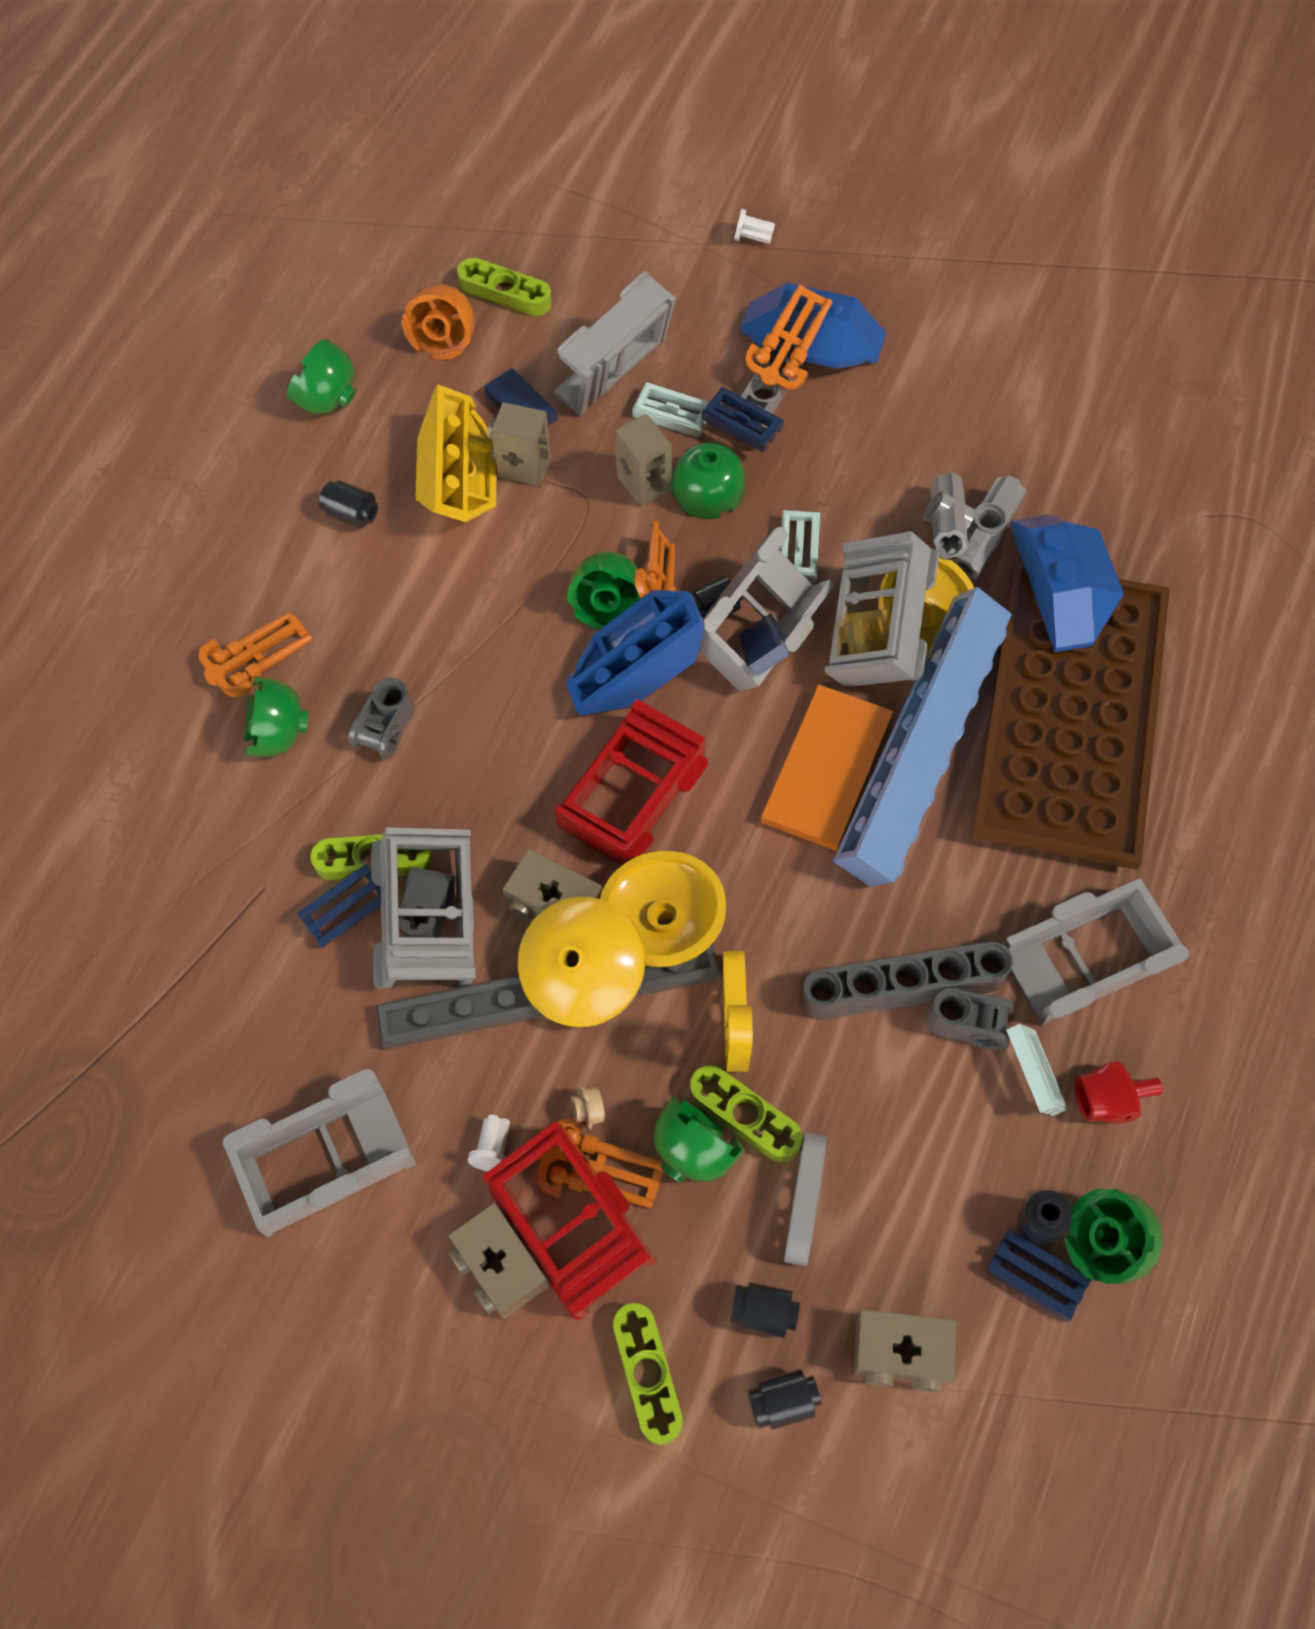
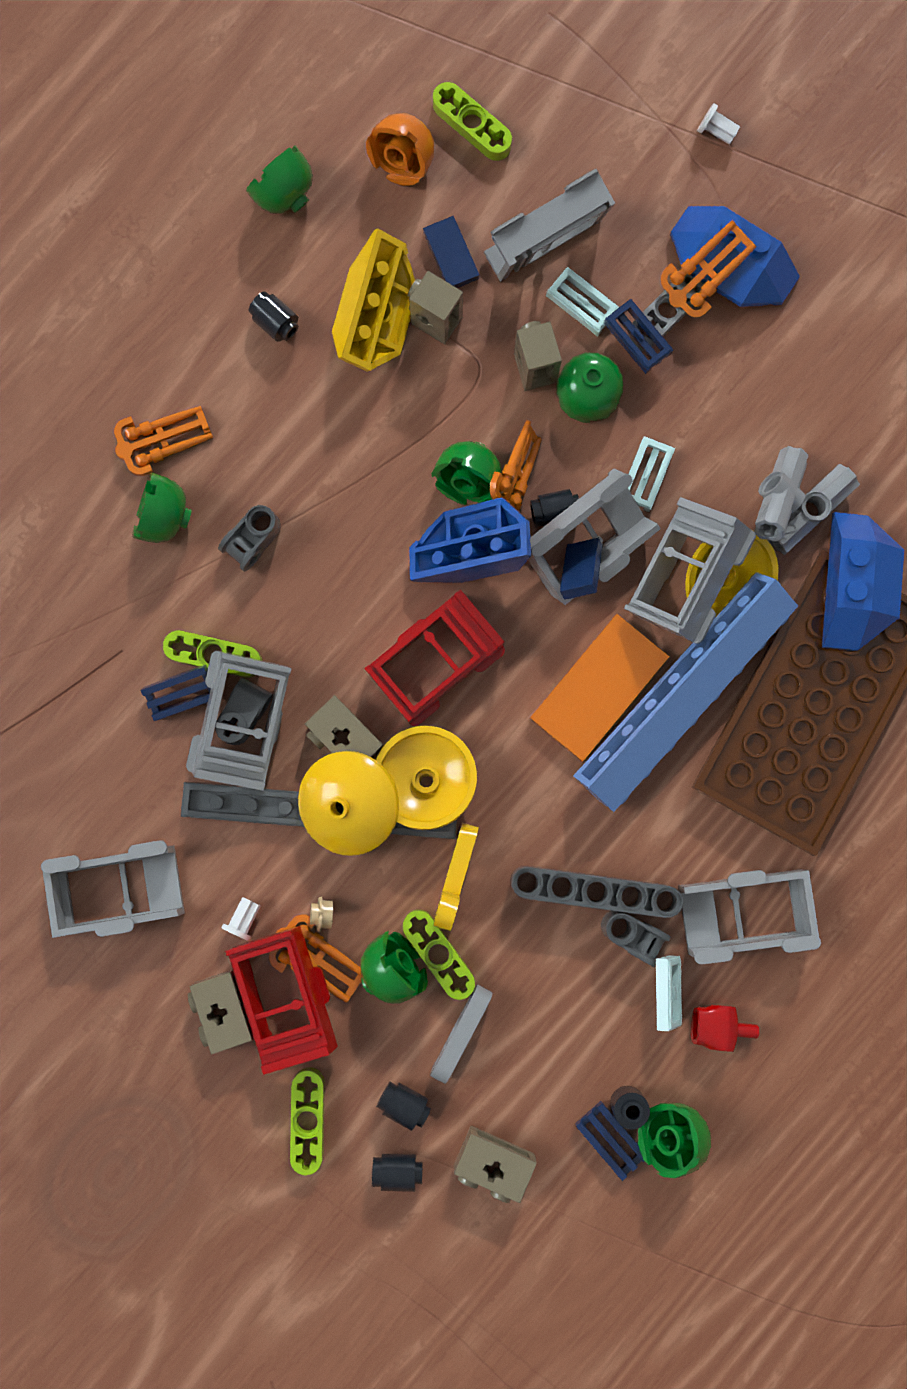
camera: 15 degrees right, 20 degrees up
clear yellow tile [838,609,889,654] -> none

